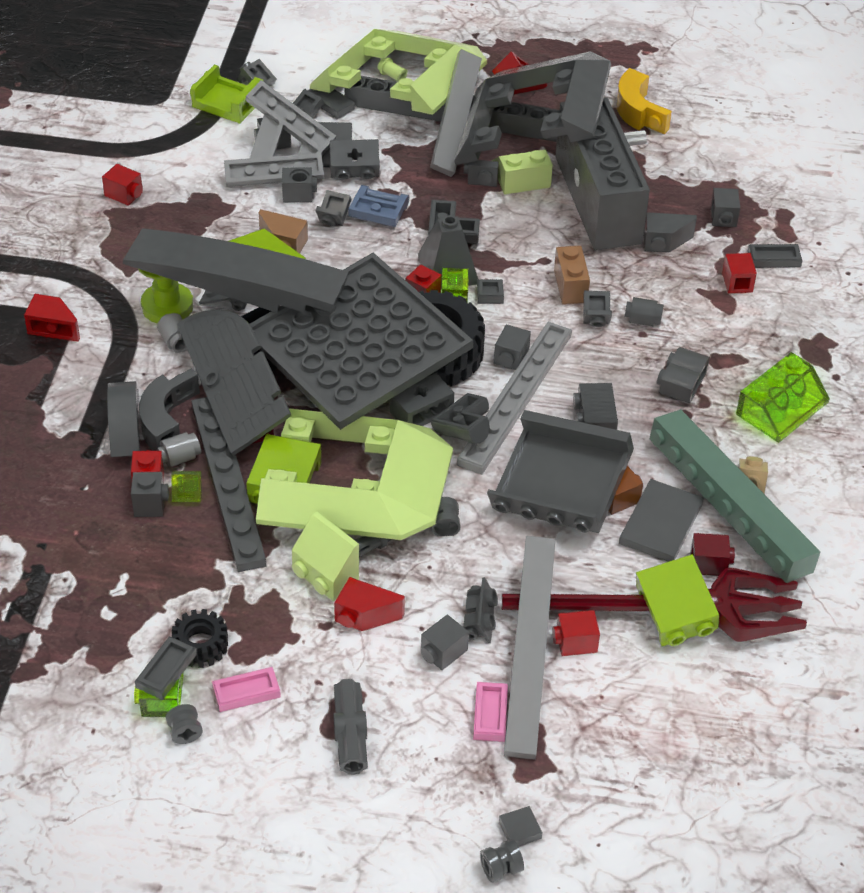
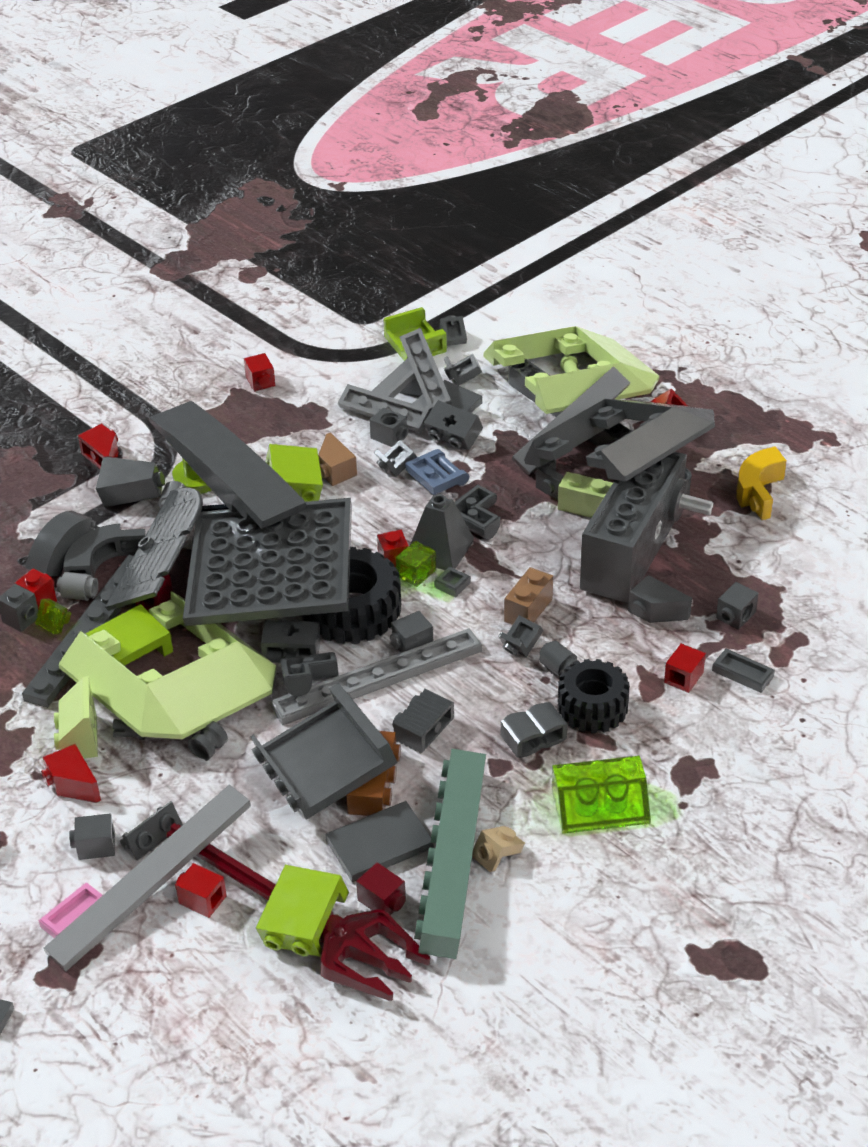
camera: 40 degrees right, 5 degrees down
dark grey tile [308,89,355,119] -> none
none -> dark grey slope [96,457,165,507]
none -> black tyre [558,659,630,733]

